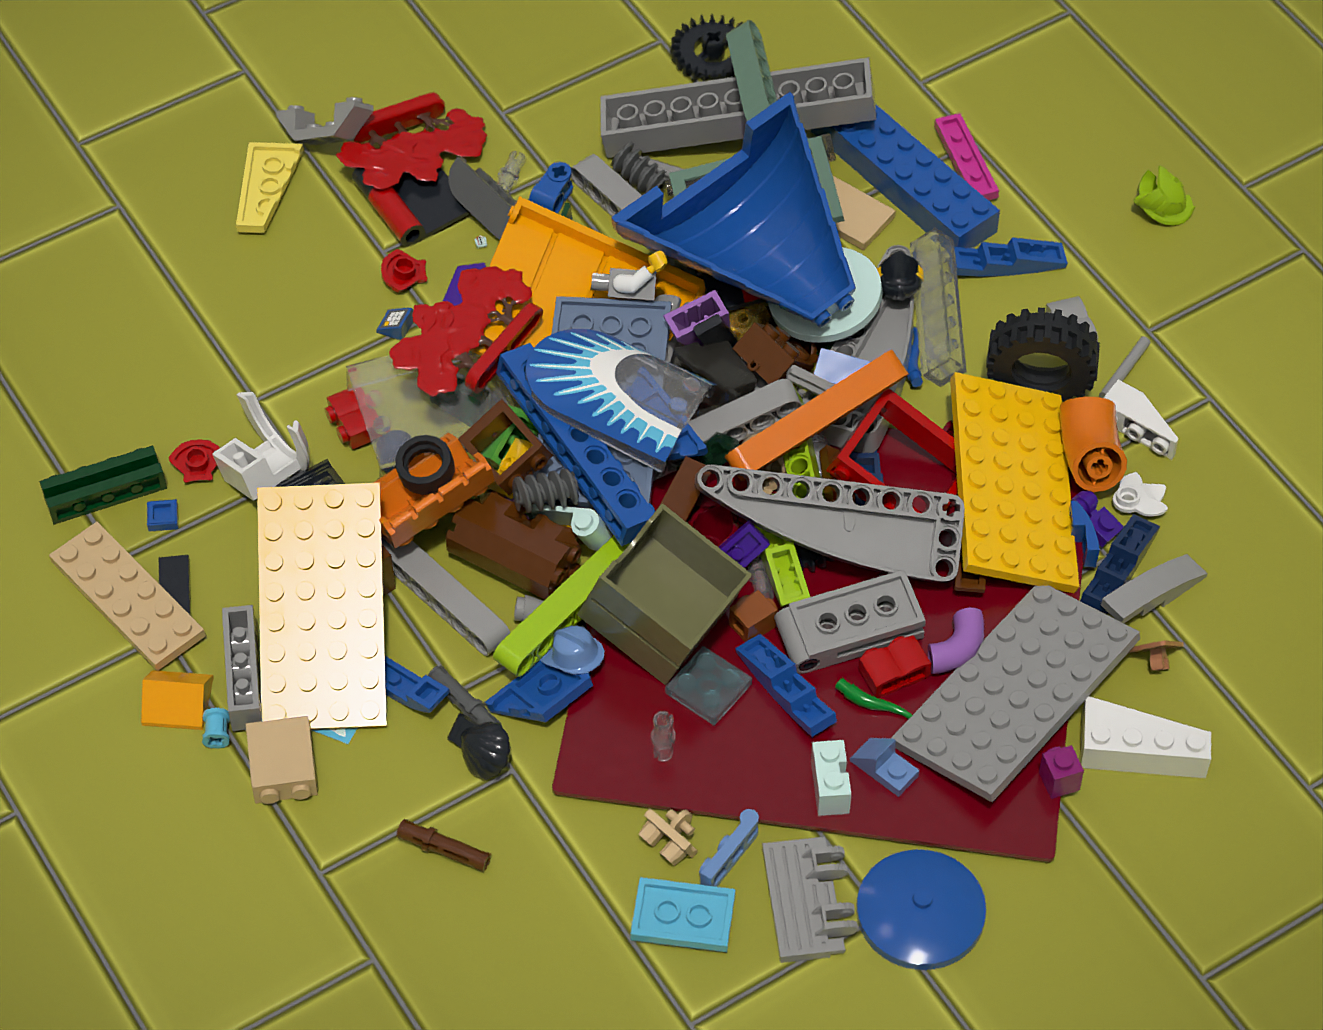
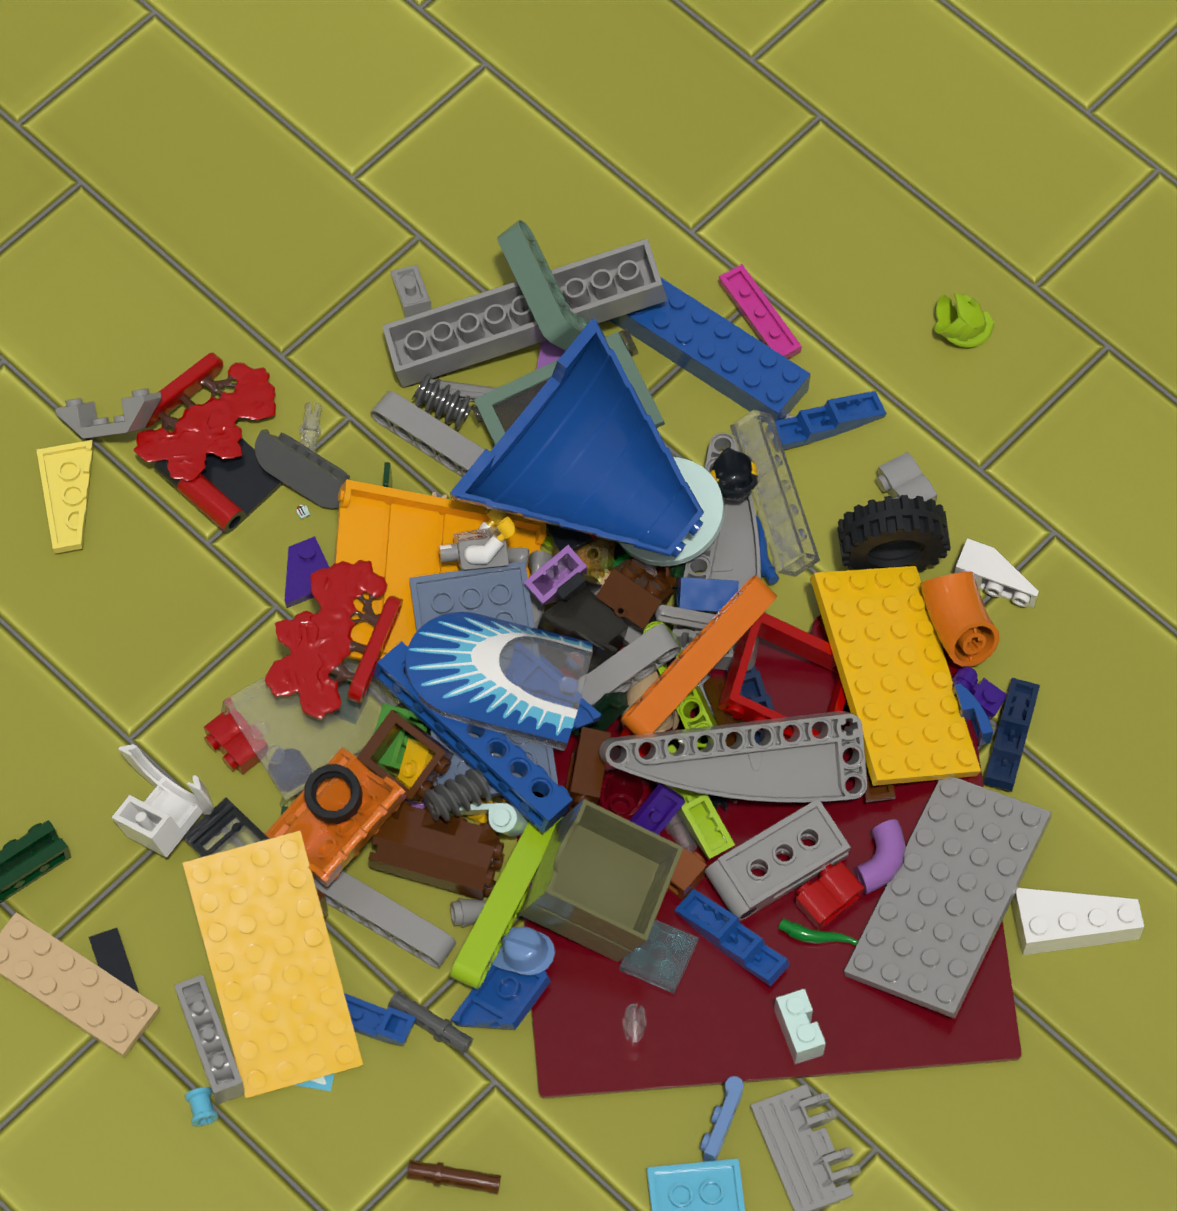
camera: 15 degrees left, 10 degrees up
light orange slope [141,670,214,730] -> none
blue tile [147,499,178,532] -> none
red animal [168,439,220,483] -> none
tan brick [246,715,318,804] -> none
blue slope [376,308,413,340] -> none
red animal [381,249,427,293] -> none
black animal [447,713,511,780] -> none
blue piece [529,162,573,213] -> none
tan hips [638,808,698,866] -> none
black gear [670,14,743,82] -> none
tan tile [832,175,896,250] -> none
medium blue slope [850,738,919,797] -> none
blue dish [856,849,986,970] -> none
magenta brick [1039,745,1084,799] -> none
light grey bar [1099,336,1151,398] -> none
light grey slope [1101,554,1208,623] -> none
white plate [1113,472,1168,517] -> none
nougat piece [1127,640,1184,671] -> none
none -> light grey slope [390,265,432,318]

